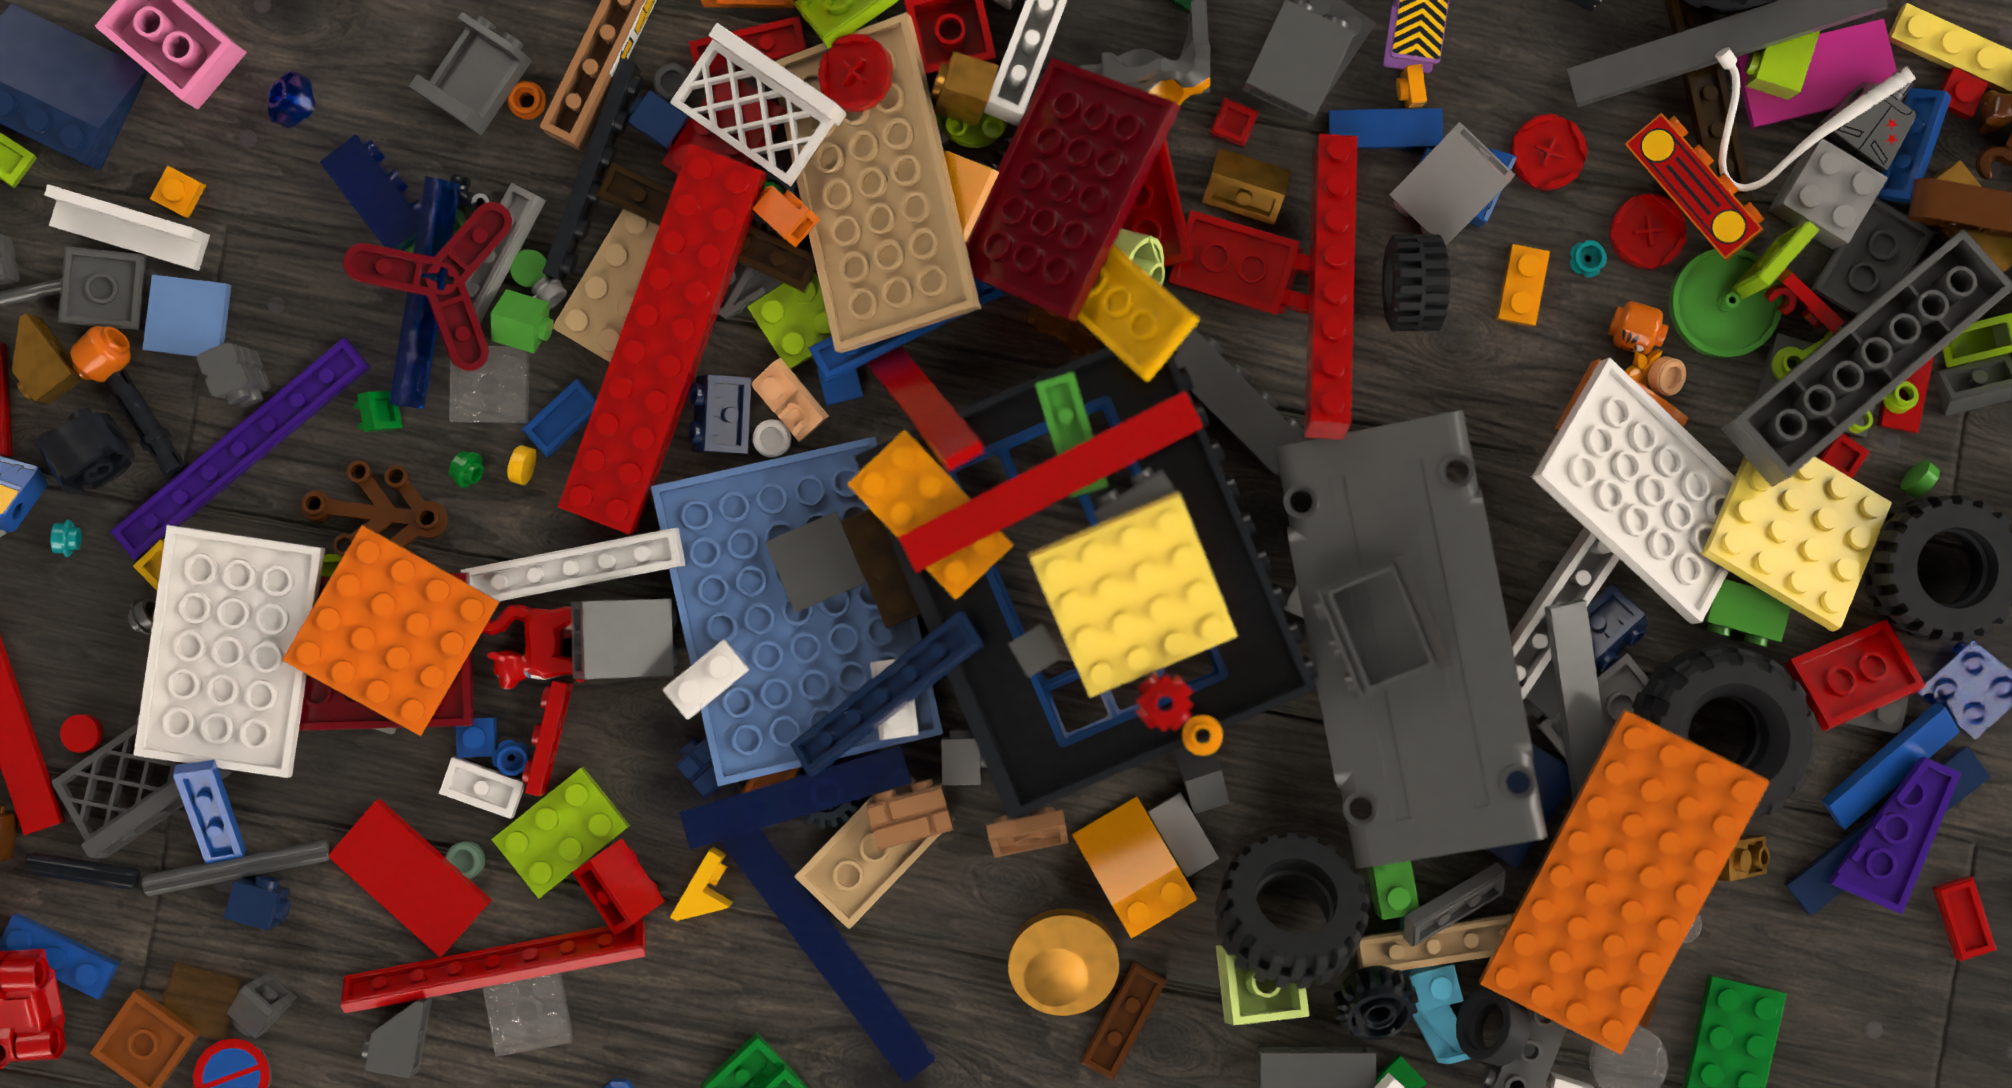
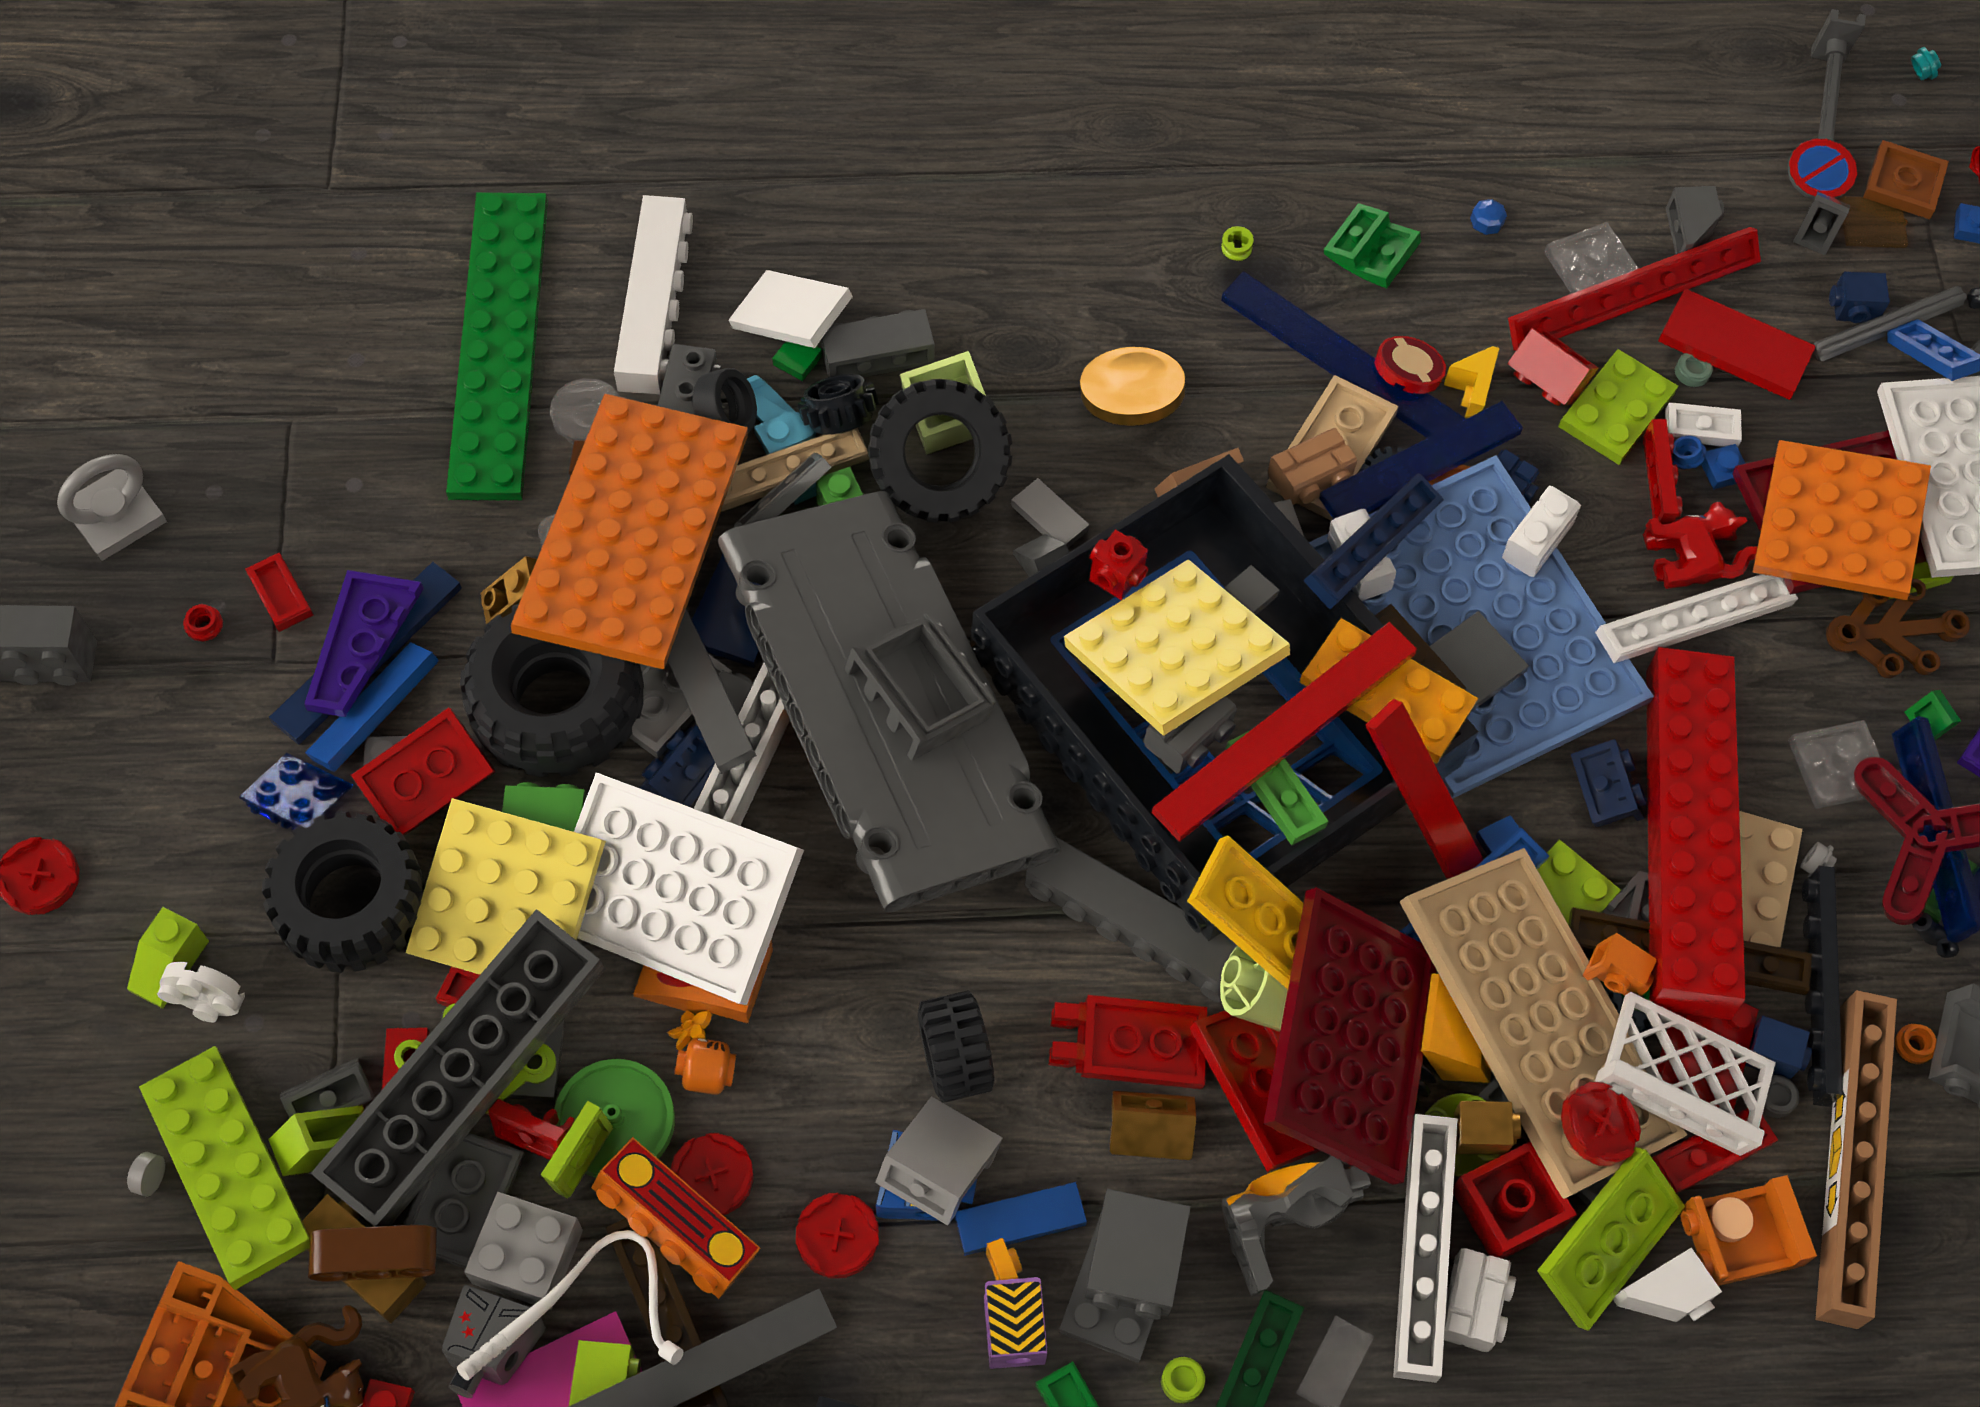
camera: 165 degrees right, 25 degrees down
green plate [449,451,484,488] -> none
light grey tile [465,183,546,324] -> none
bright green brick [491,289,553,354] -> none
yellow tile [507,445,537,485] -> none
bright green tile [510,249,547,289] -> none
blue tile [521,378,597,458] -> none
brick [571,599,678,680] -> none
light nougat plate [751,358,829,442] -> none
white tile [753,420,792,458] -> none
light orange slope [1072,796,1198,939] -> none
reddish brown tile [1079,960,1167,1081] -> none
light orange plate [1182,715,1223,755] -> none
red tile [1209,97,1259,149] -> none
red brick [1304,134,1357,440] -> none
light orange plate [1496,244,1550,327] -> none
teal plate [1569,240,1607,277] -> none
light nougat tile [1648,356,1686,396] -> none
blue plate [1877,88,1951,204] -> none
bright green tile [1900,460,1940,498] -> none
none -> tile [1374,336,1446,394]

